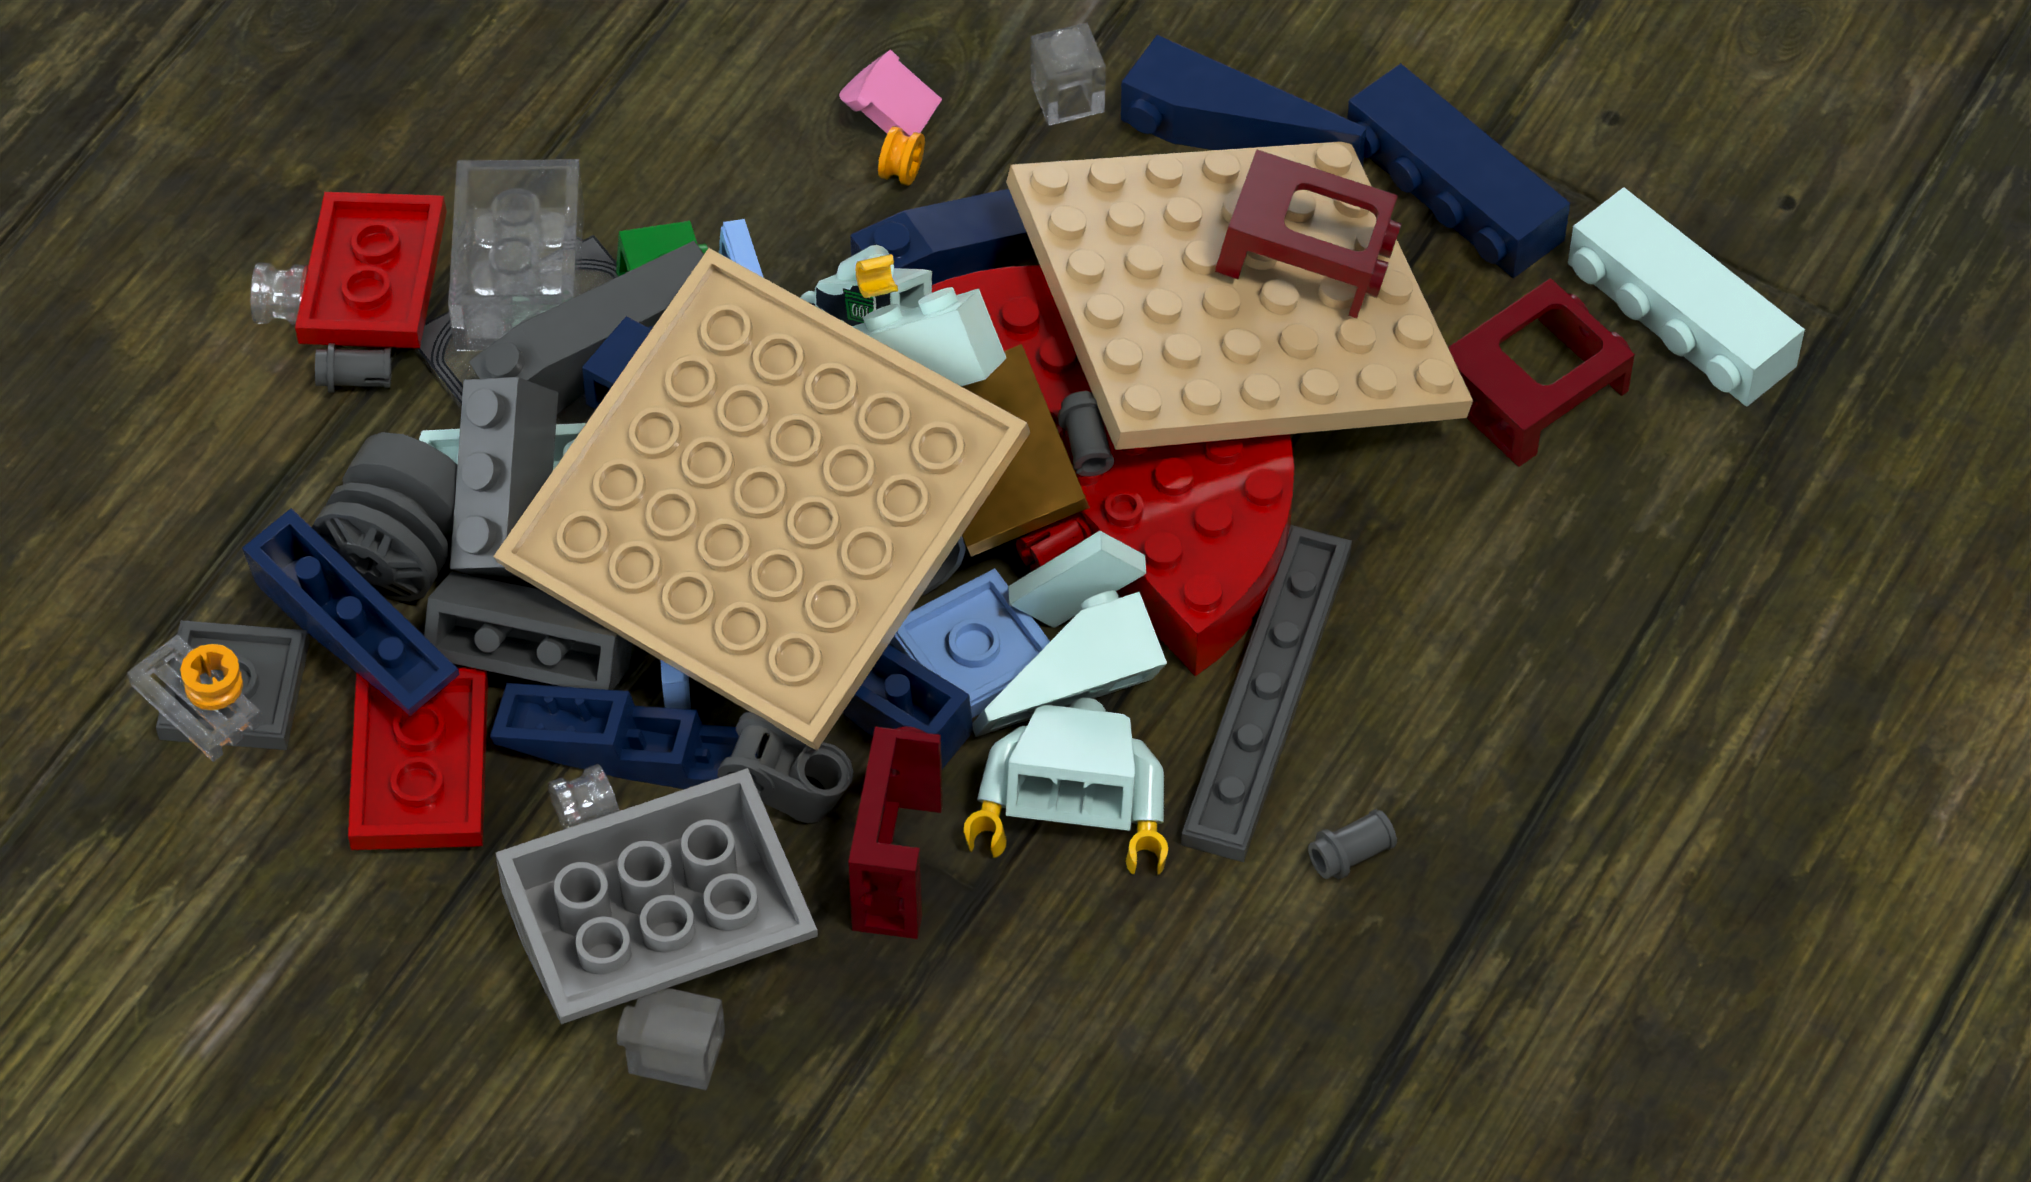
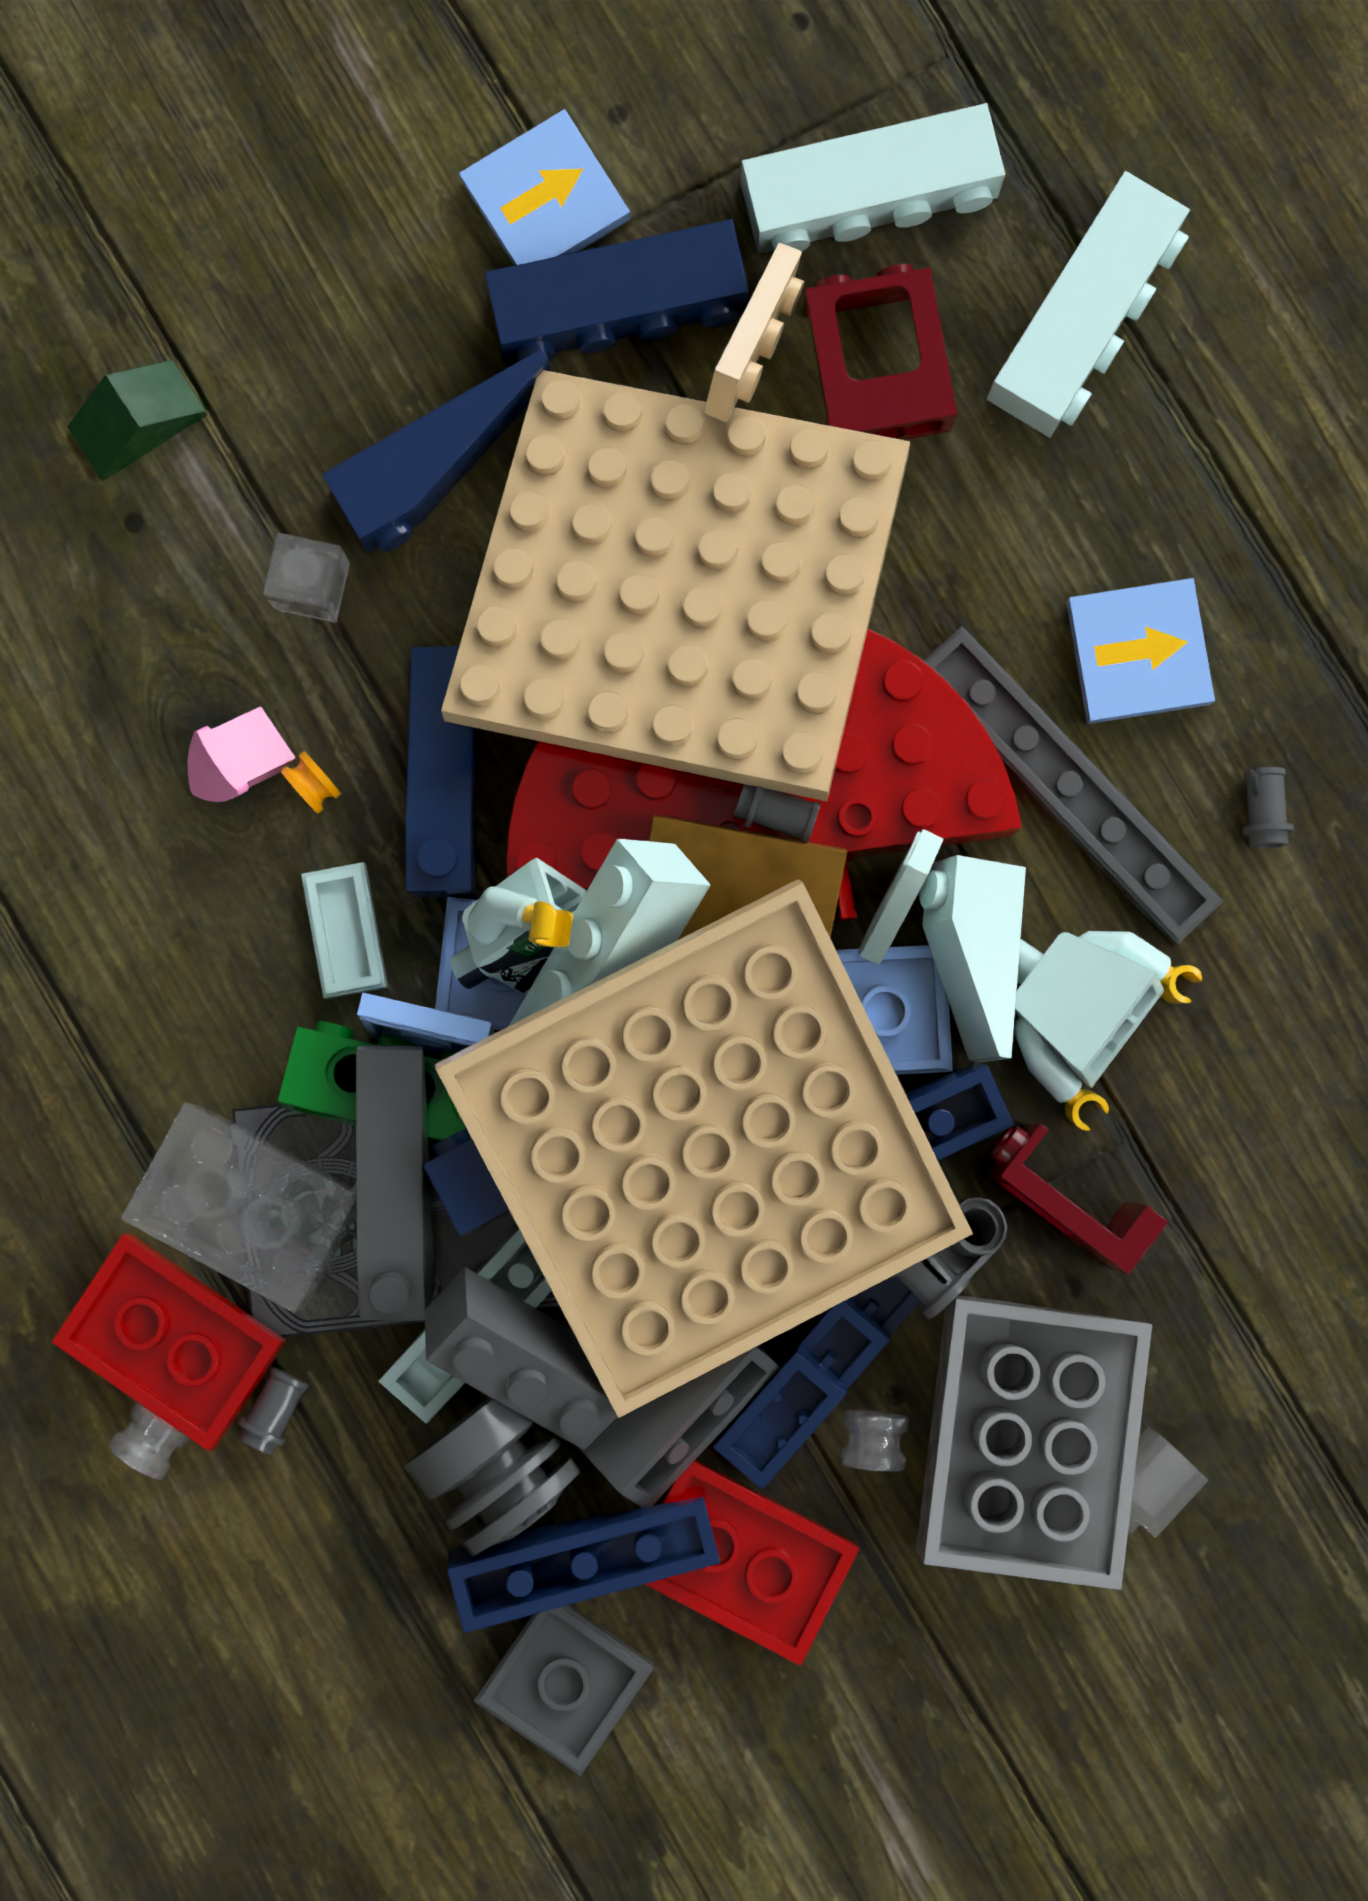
camera: 60 degrees left, 30 degrees up
clear tile [127,635,263,762] -> none
light orange bush [180,644,243,711] -> none
dark red window [1215,149,1402,318] -> none
none -> light aqua tile [301,862,389,1000]
none -> light blue tile [459,109,631,266]
none -> plate [703,242,805,423]
none -> light aqua brick [987,171,1190,438]
none -> light blue tile [1066,578,1215,724]

